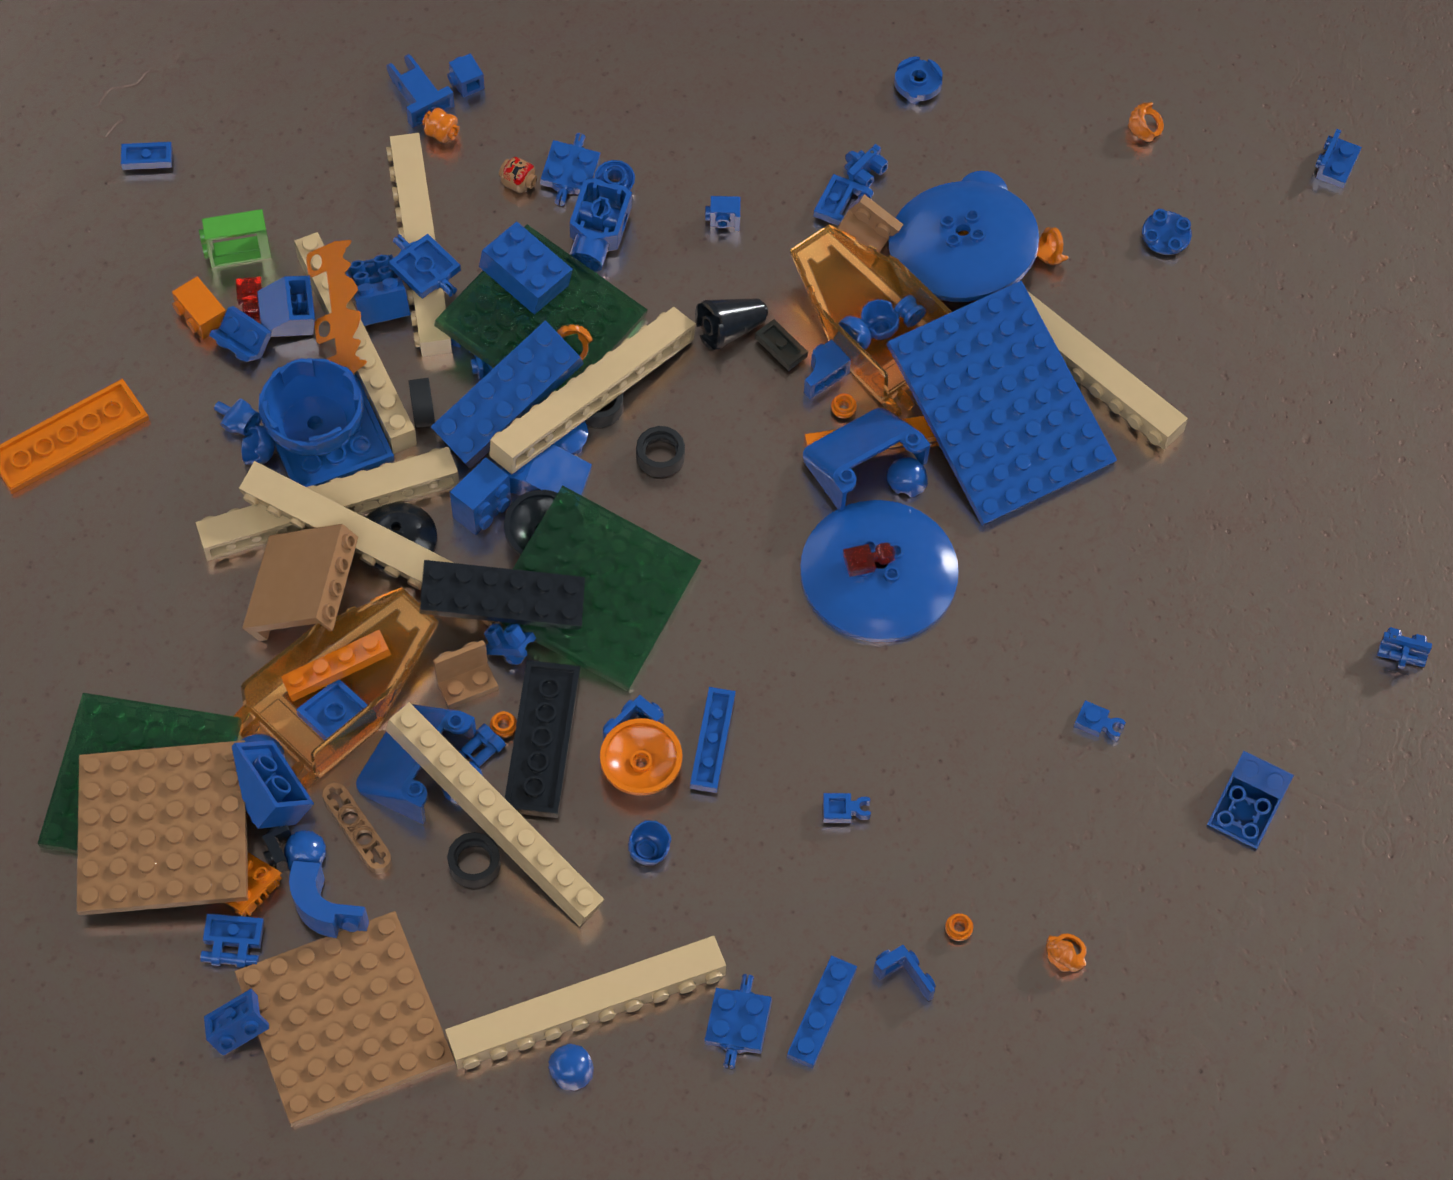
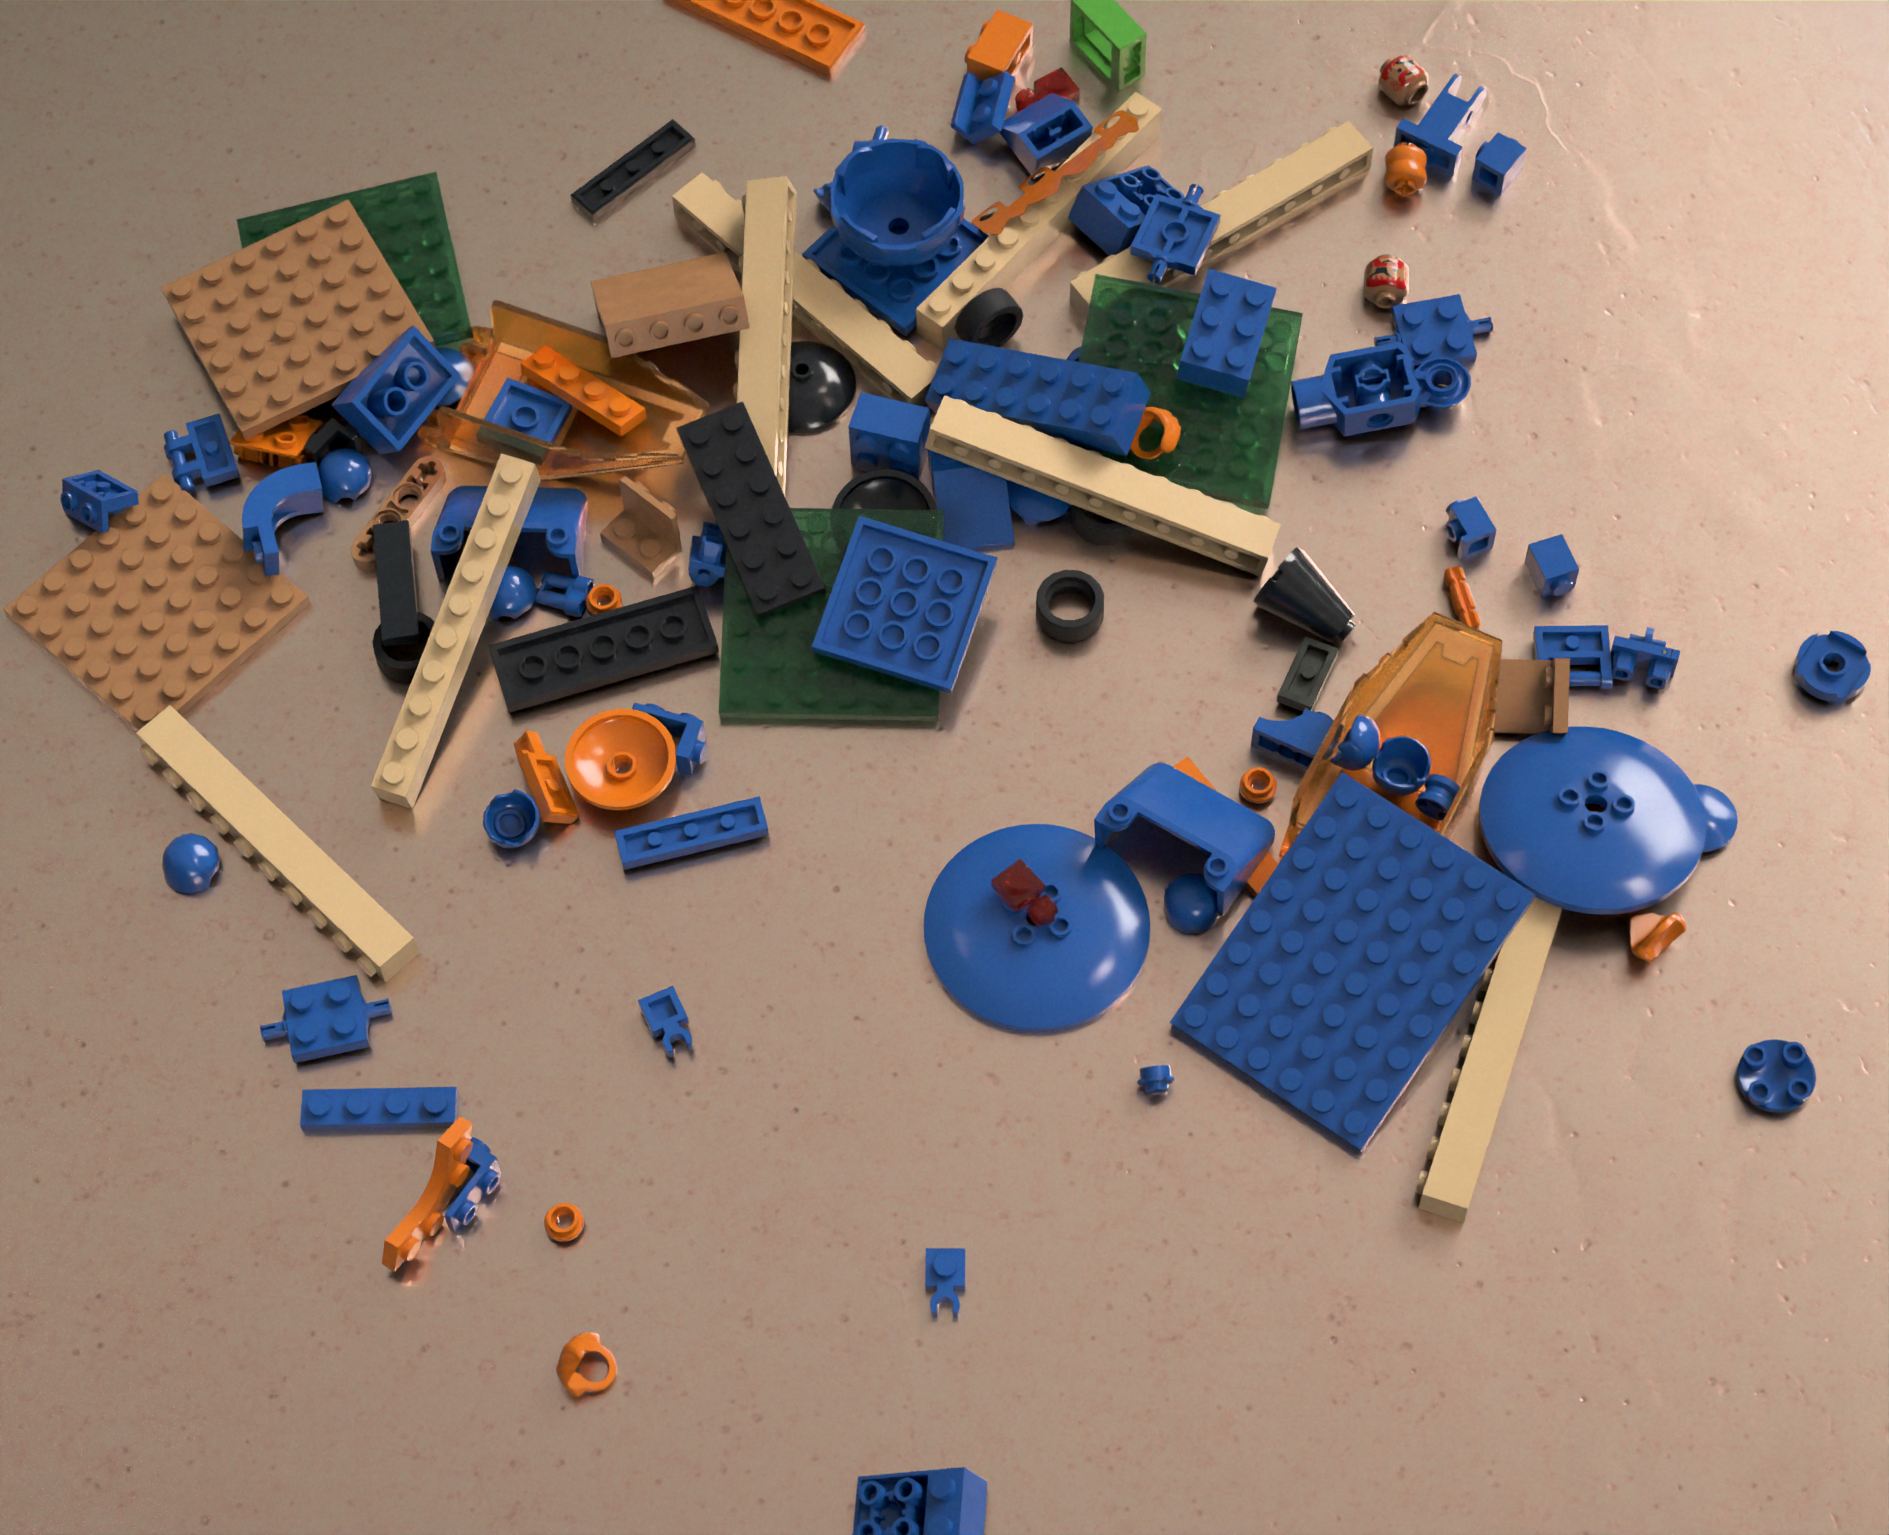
camera: 70 degrees right, 0 degrees up
none -> black tile [373,520,421,647]
none -> orange plate [382,1116,473,1272]
none -> orange hinge [514,731,579,824]
none -> black tile [570,119,696,222]
none -> blue plate [812,516,998,694]
none -> blue plate [1137,1065,1175,1093]
none -> medium nougat head [1378,55,1428,106]
none -> orange axle [1443,566,1481,633]
none -> blue brick [1524,534,1579,598]

